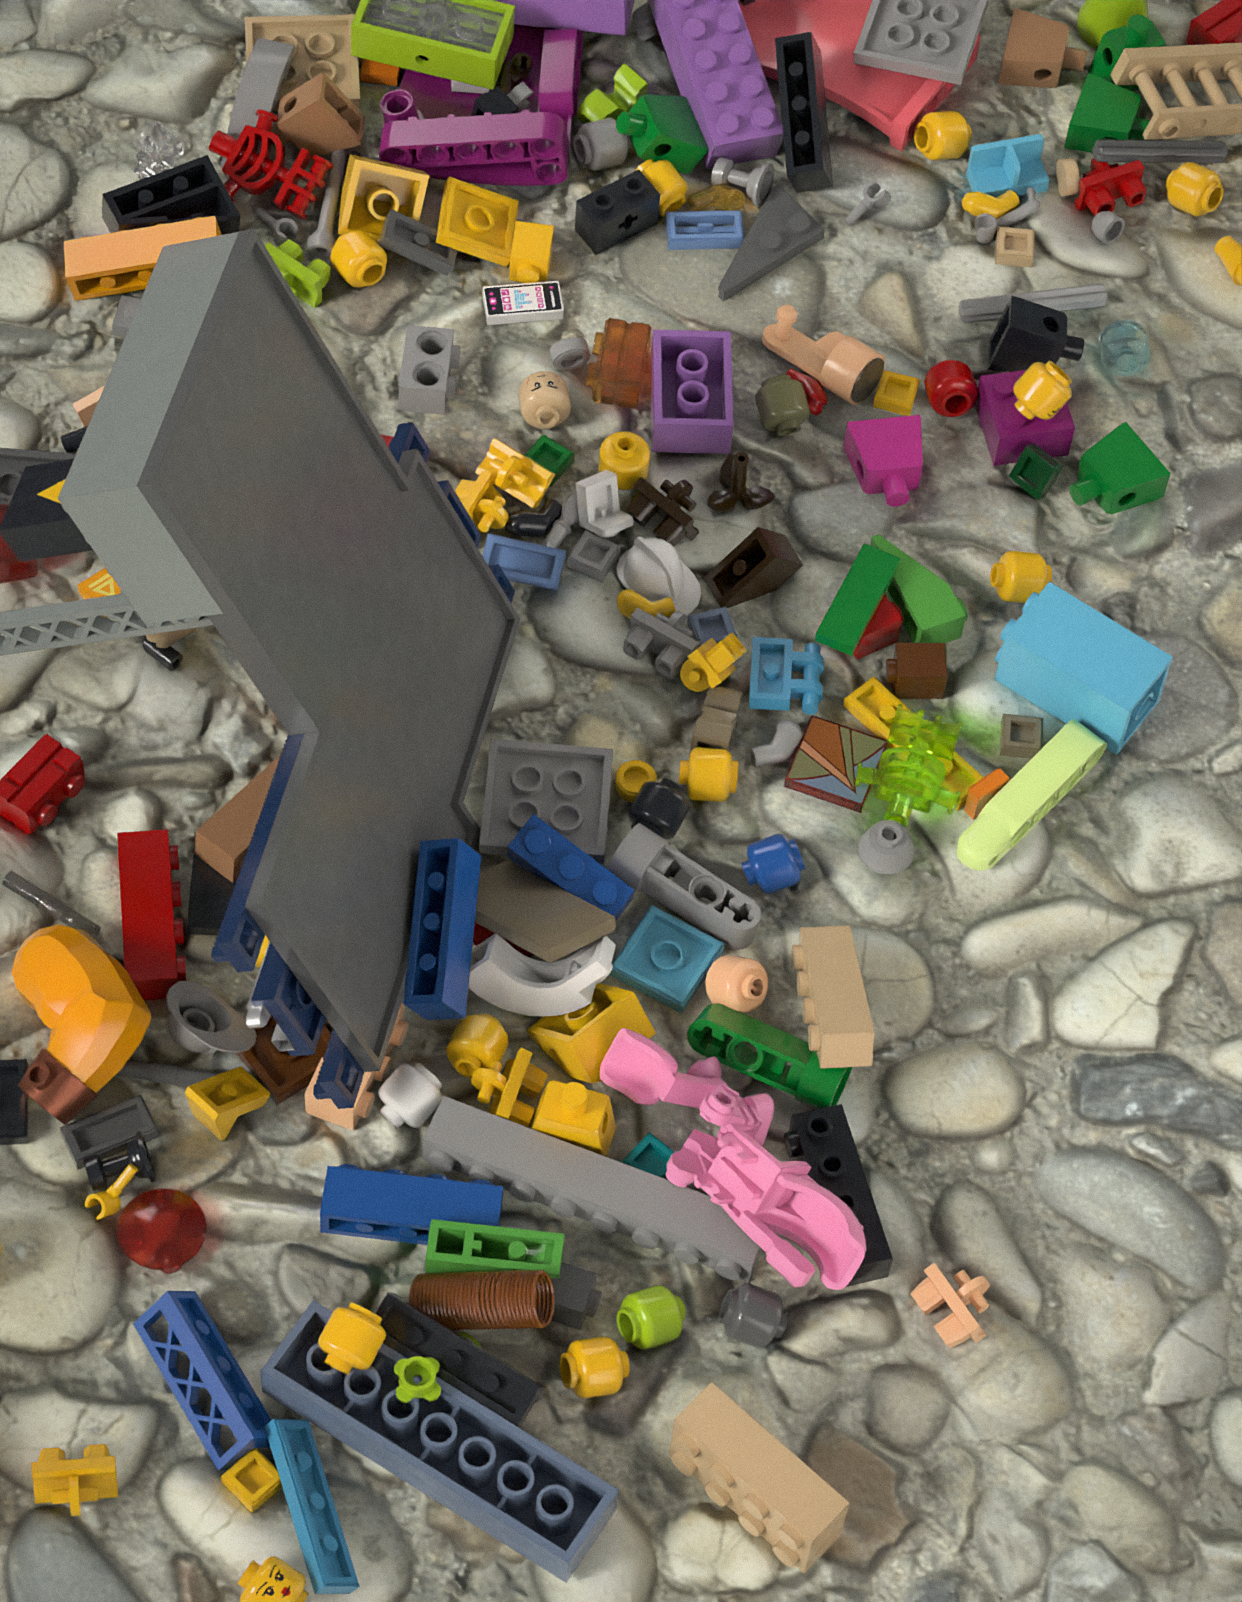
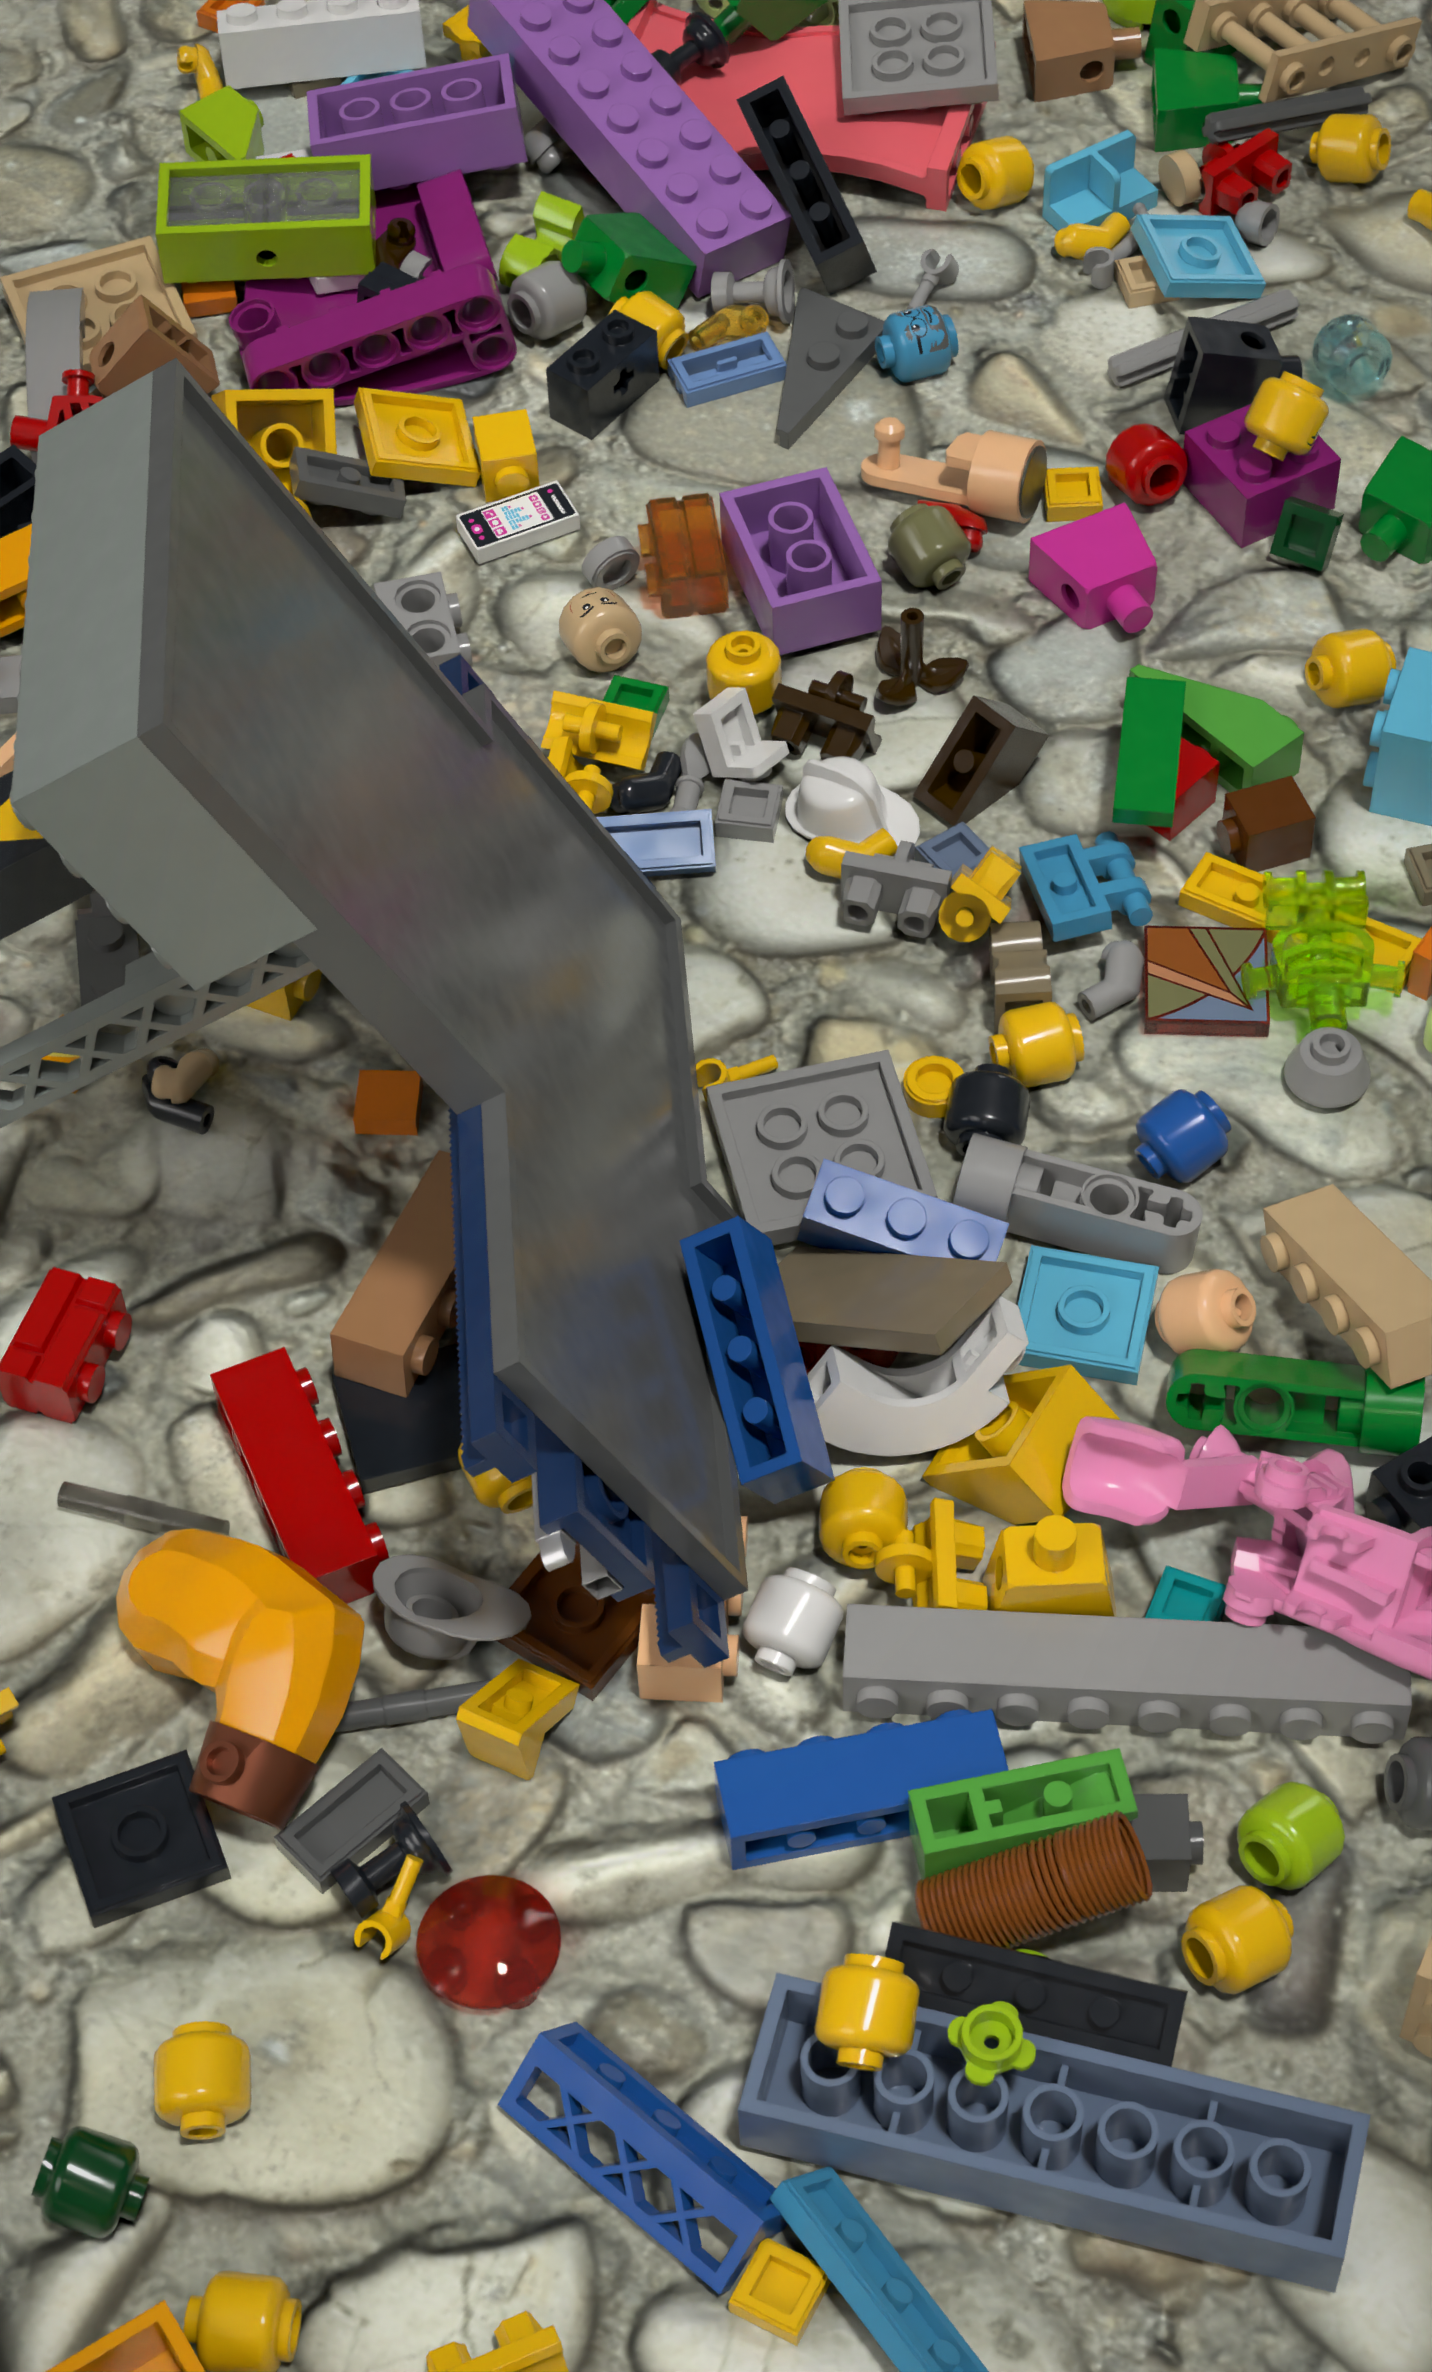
camera: 10 degrees left, 5 degrees down
none -> yellow hand [696,1054,778,1102]
none -> dark azure head [875,305,959,383]
none -> medium azure tile [1131,214,1266,299]

